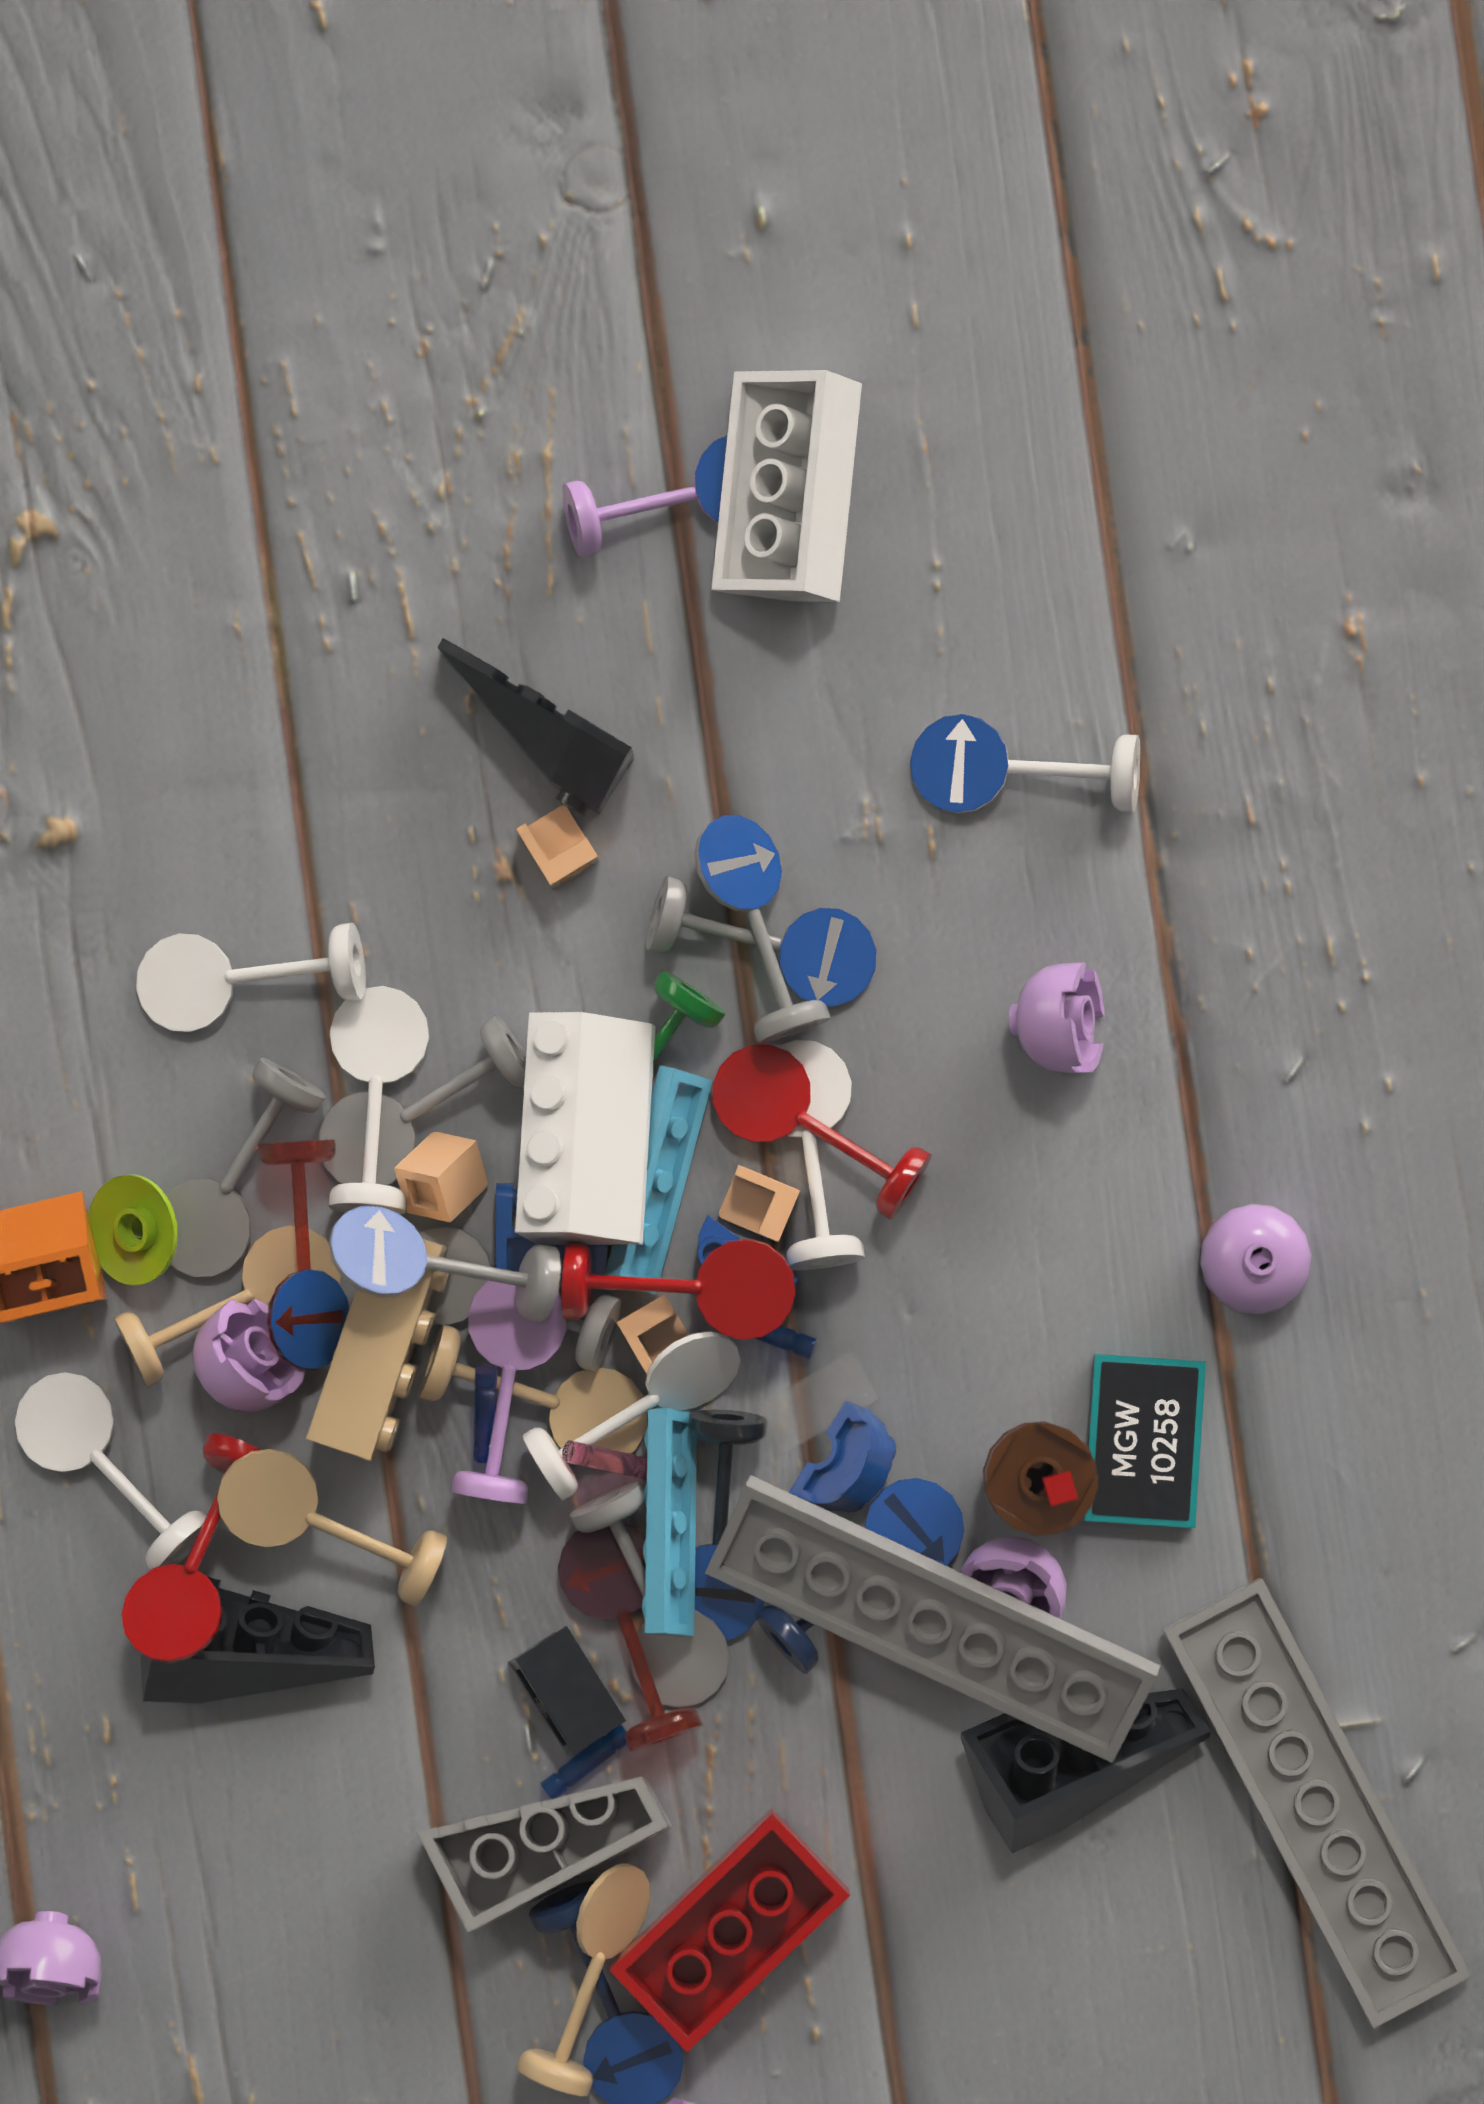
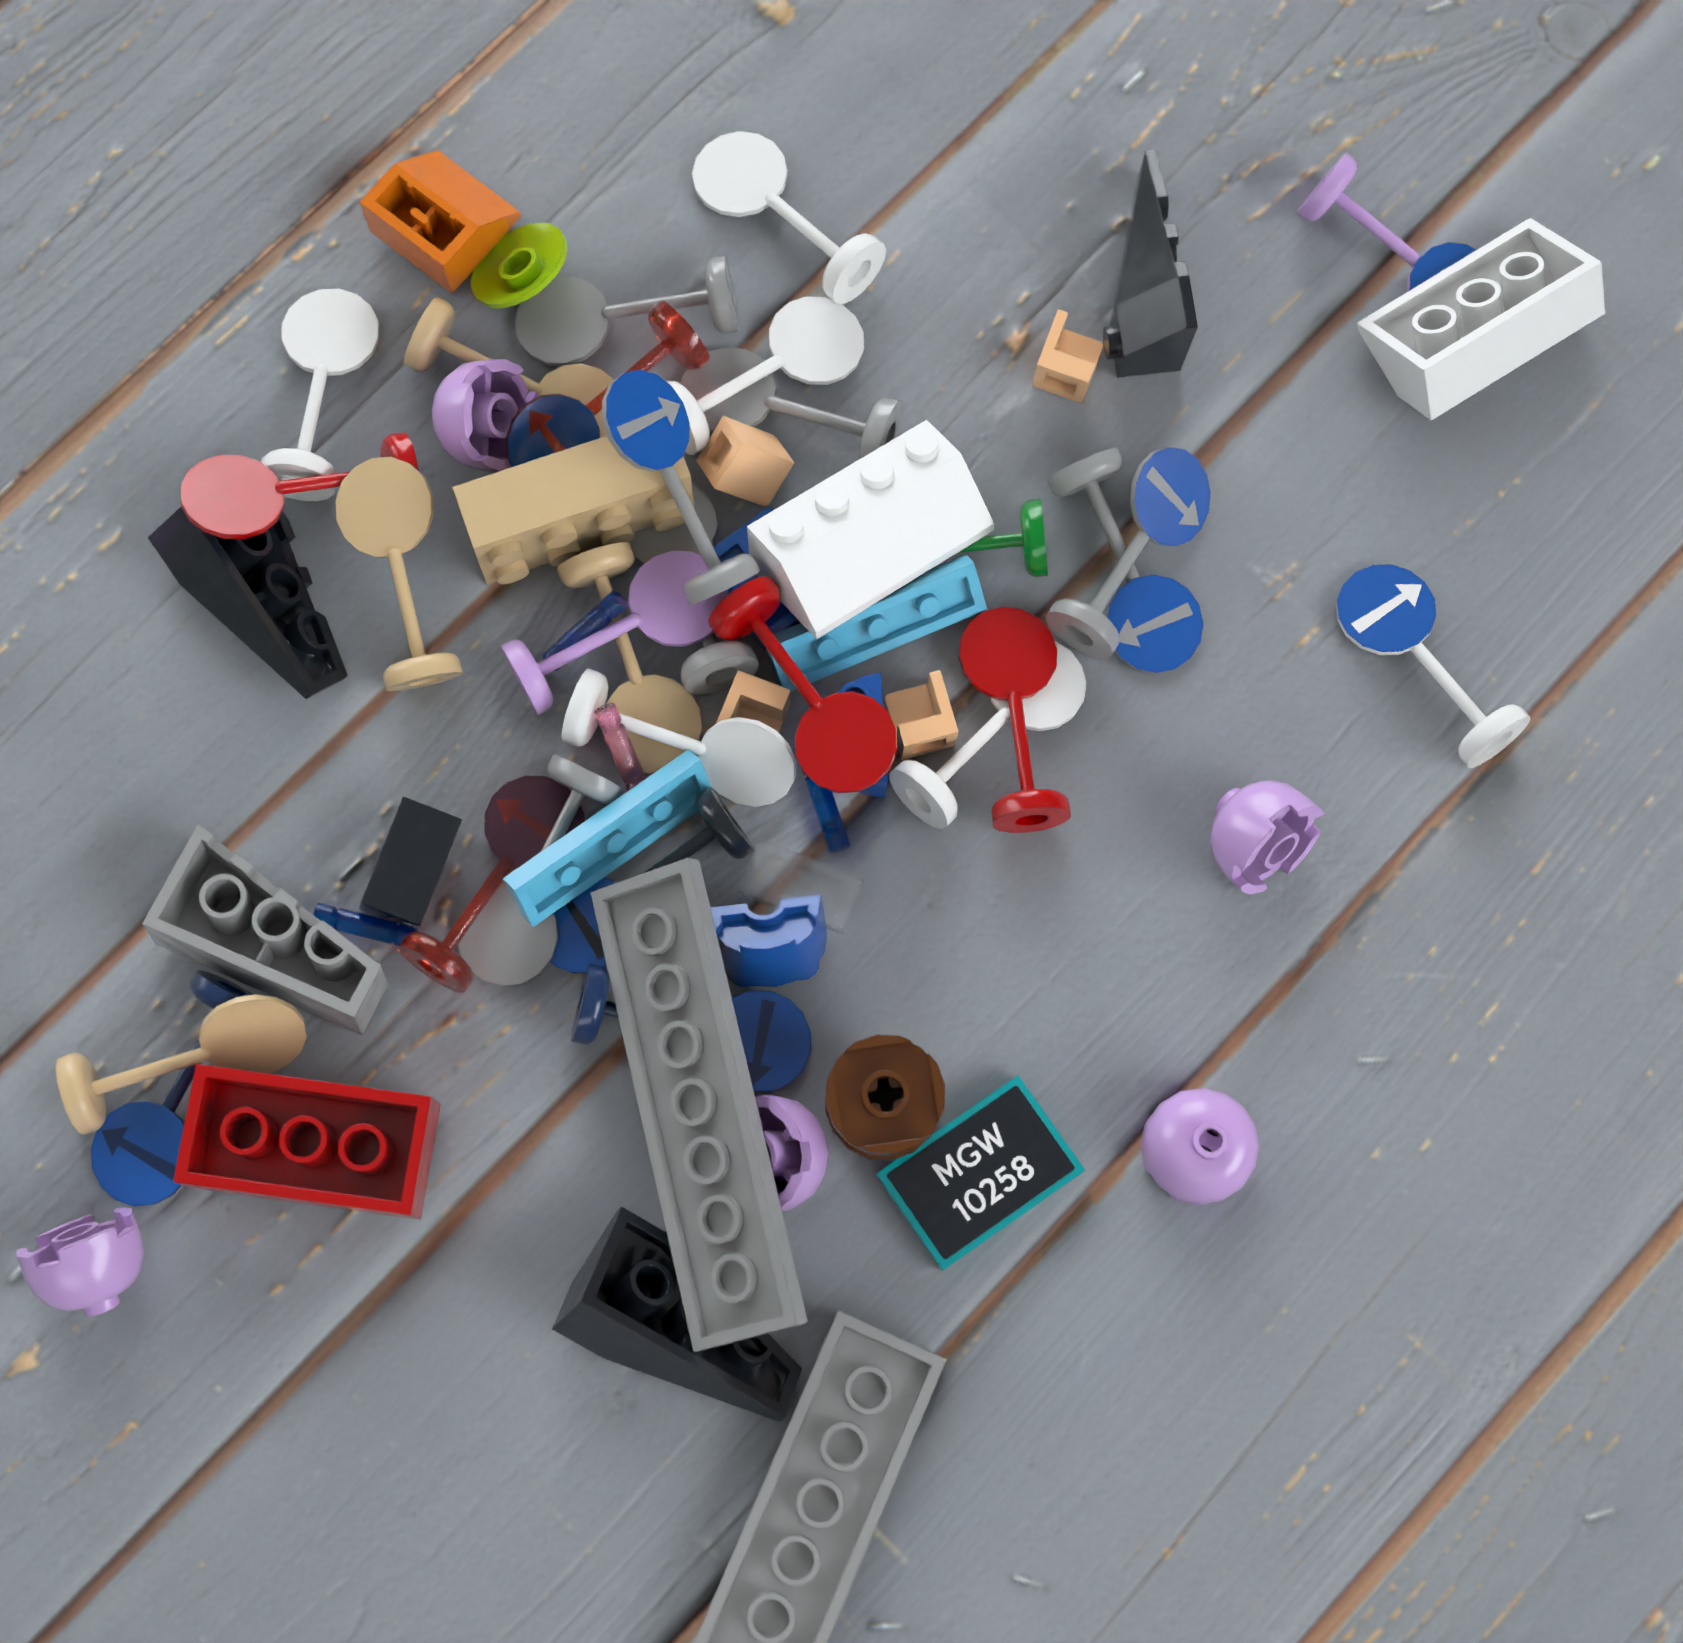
camera: 45 degrees right, 10 degrees down
red piece [1042,1470,1078,1506] -> none

